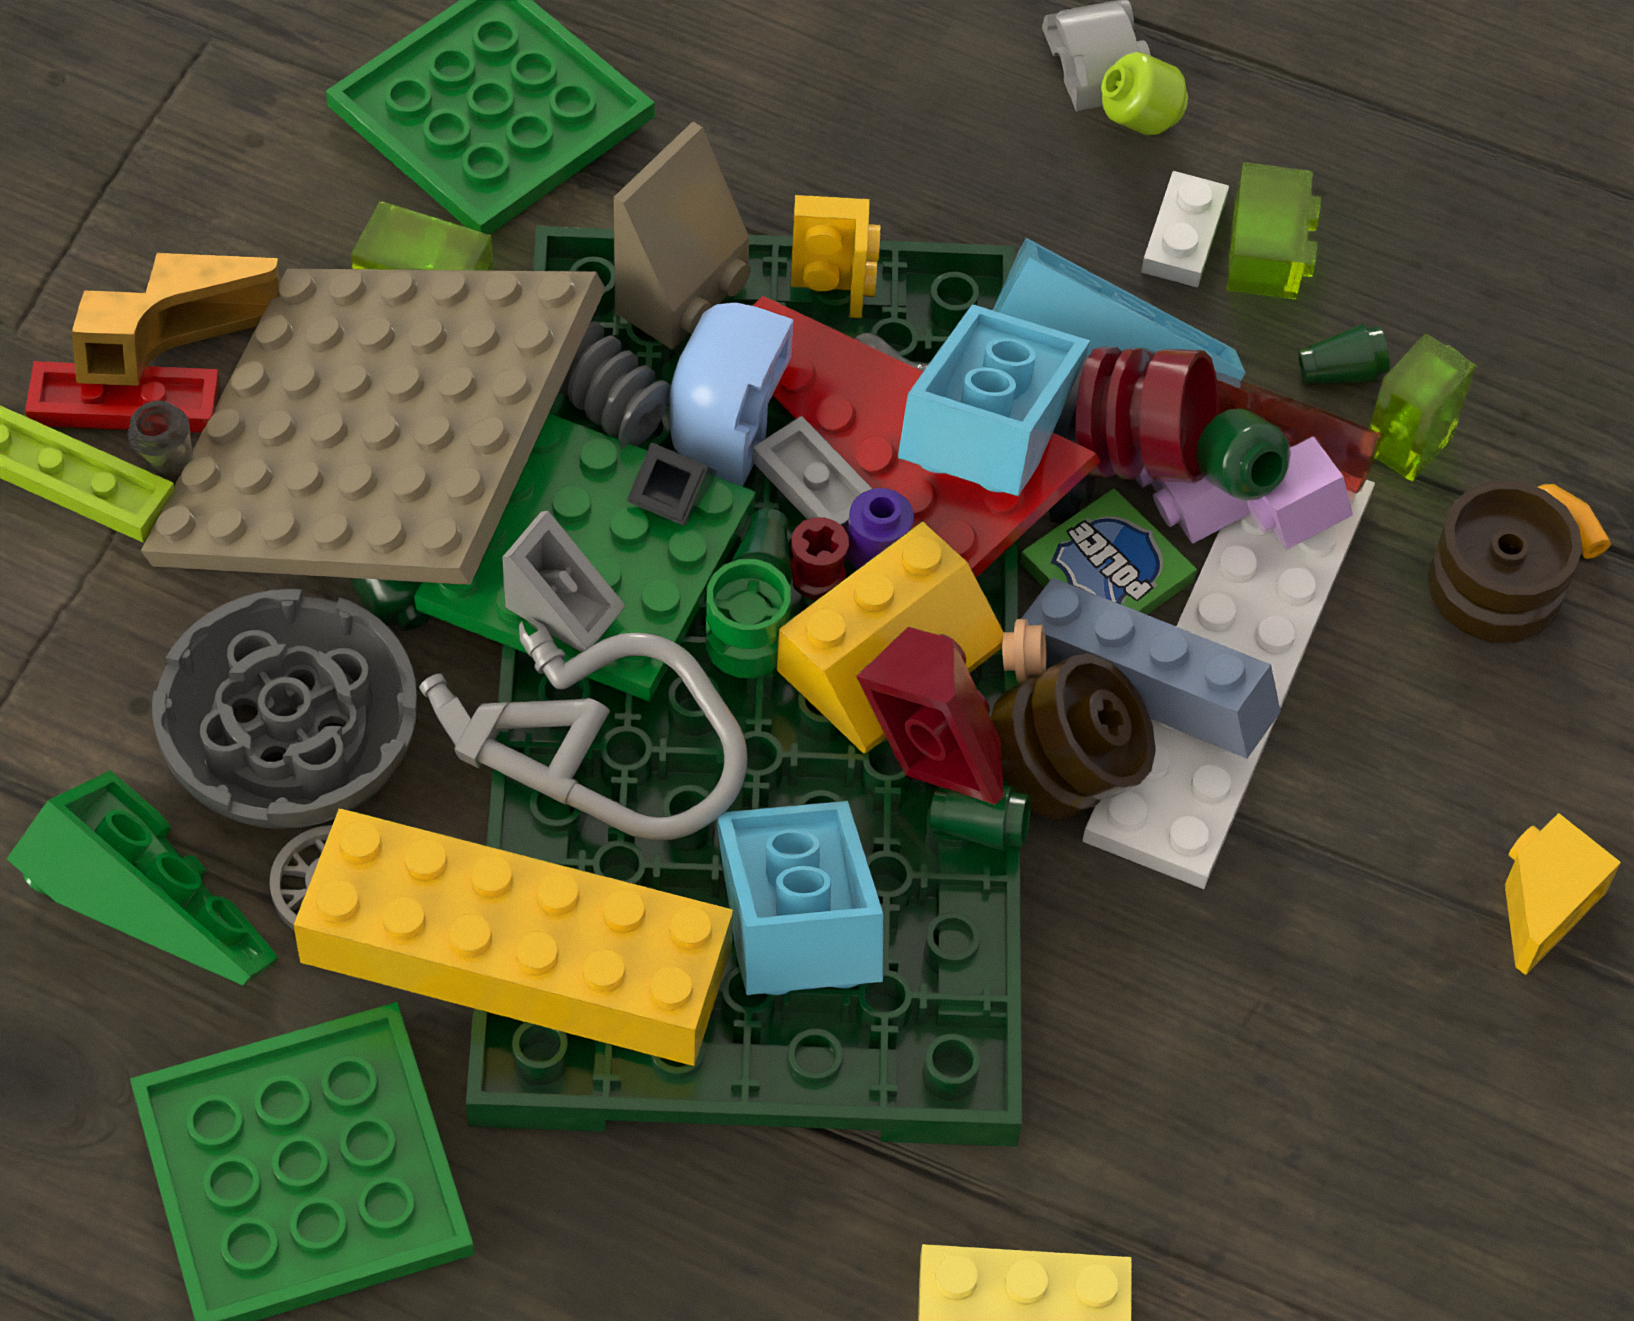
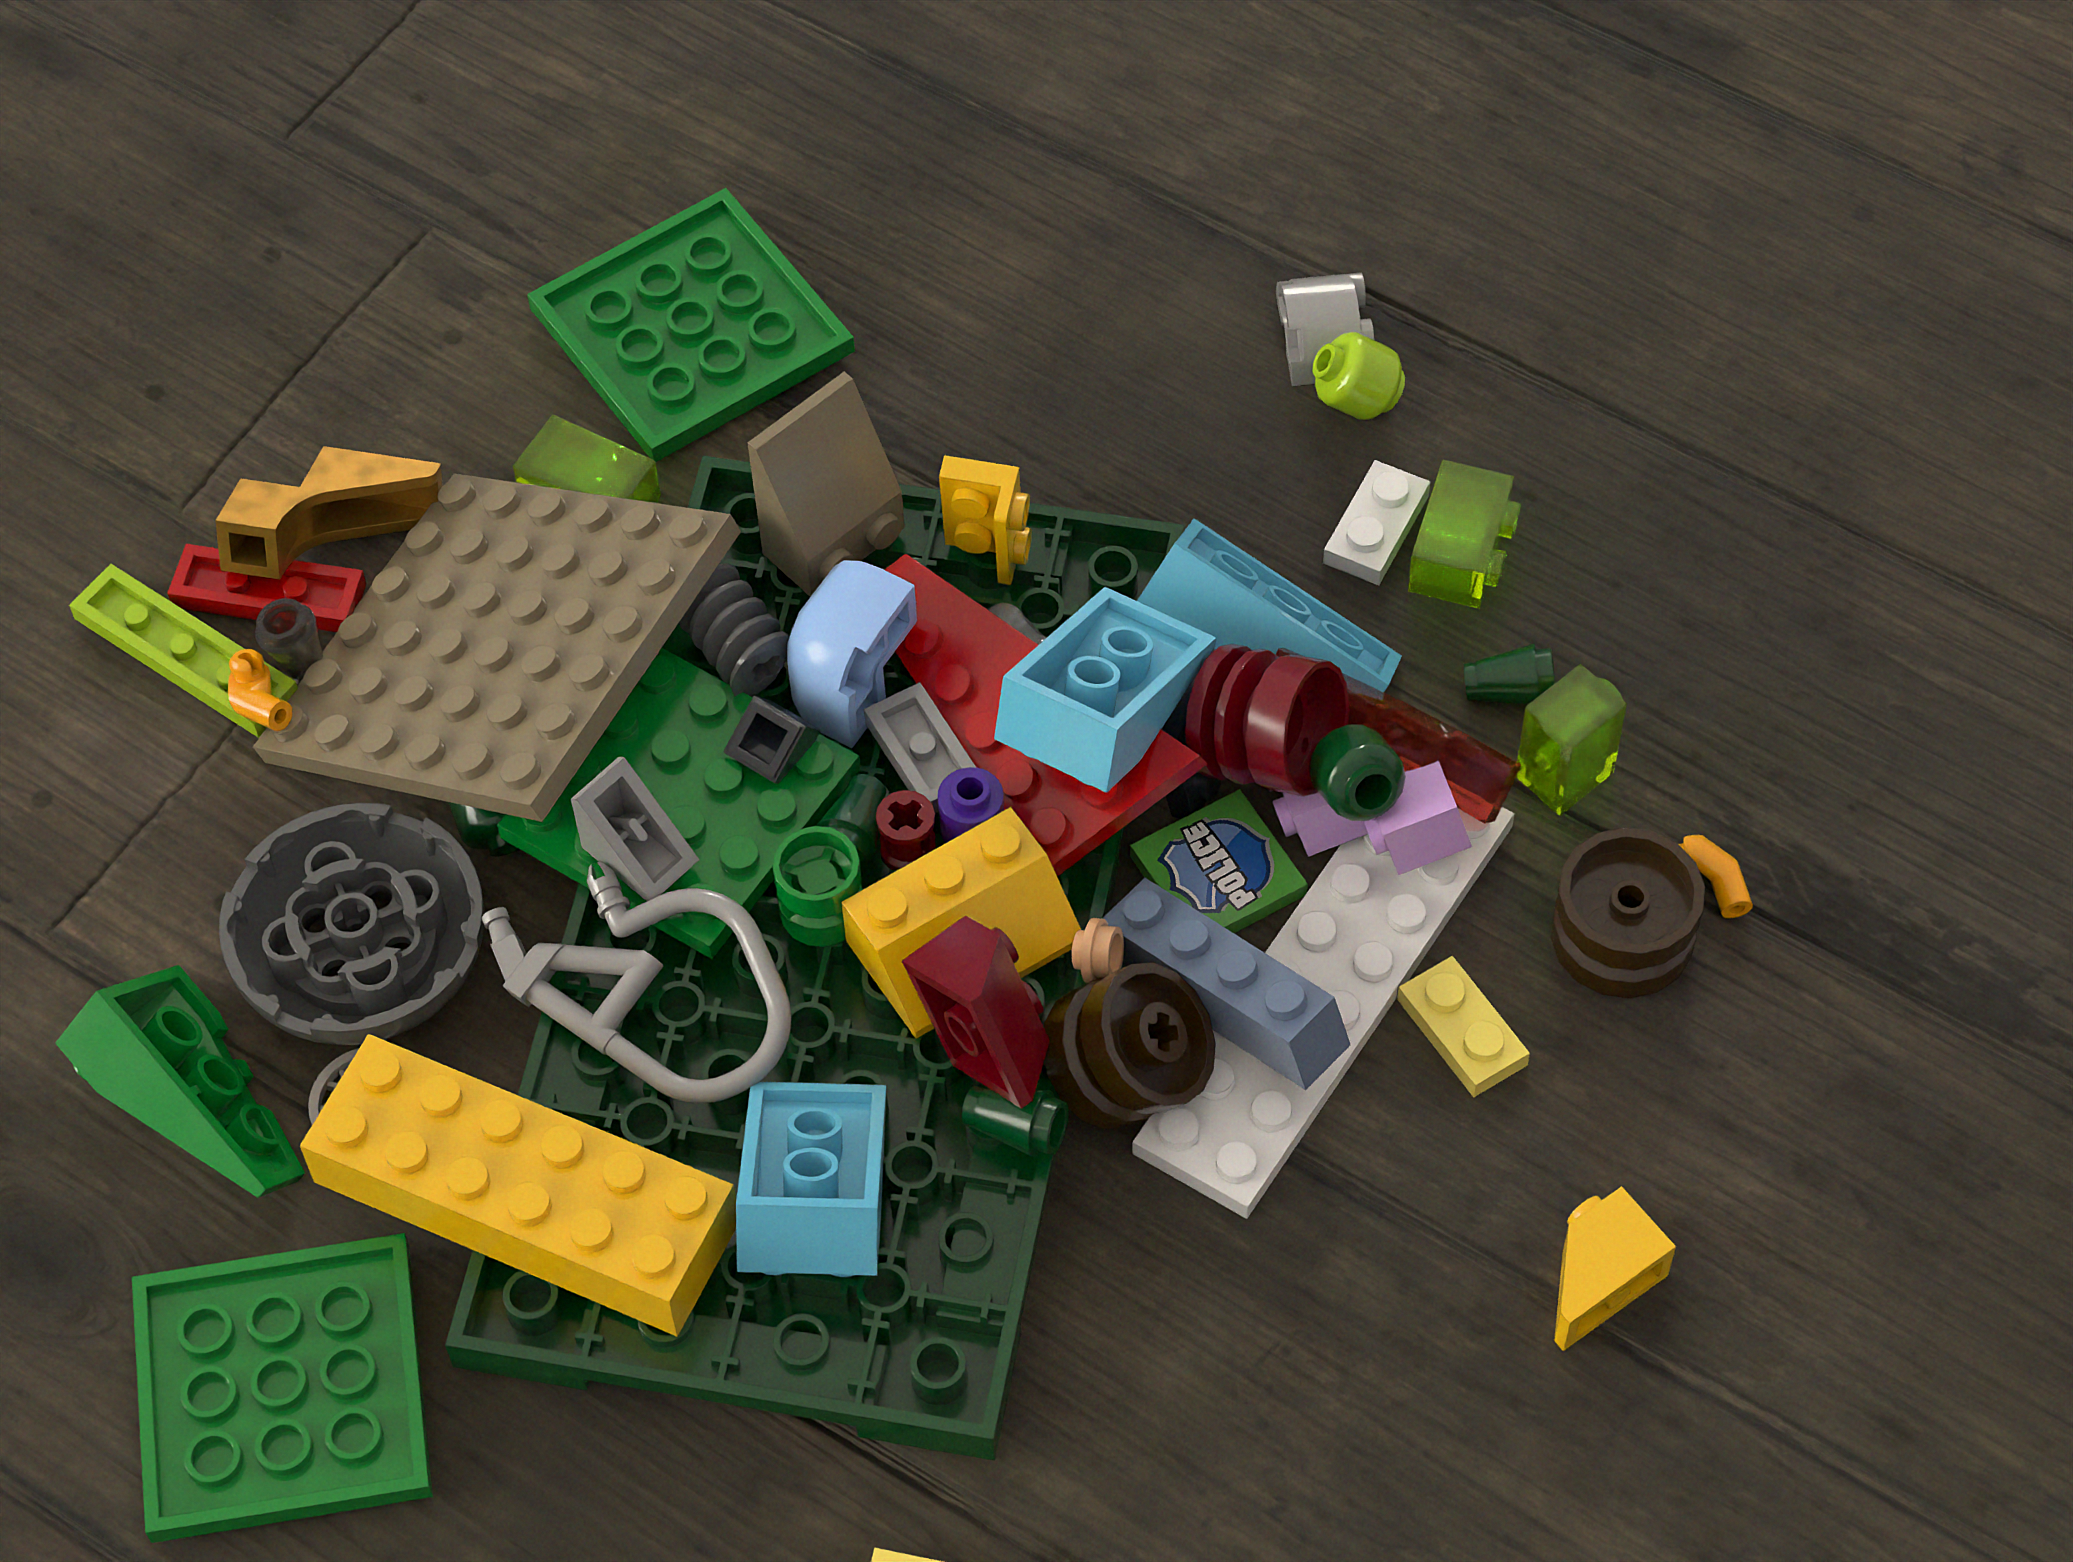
camera: 15 degrees right, 0 degrees up
none -> light orange arm [228,649,293,731]
none -> light yellow plate [1397,956,1530,1097]

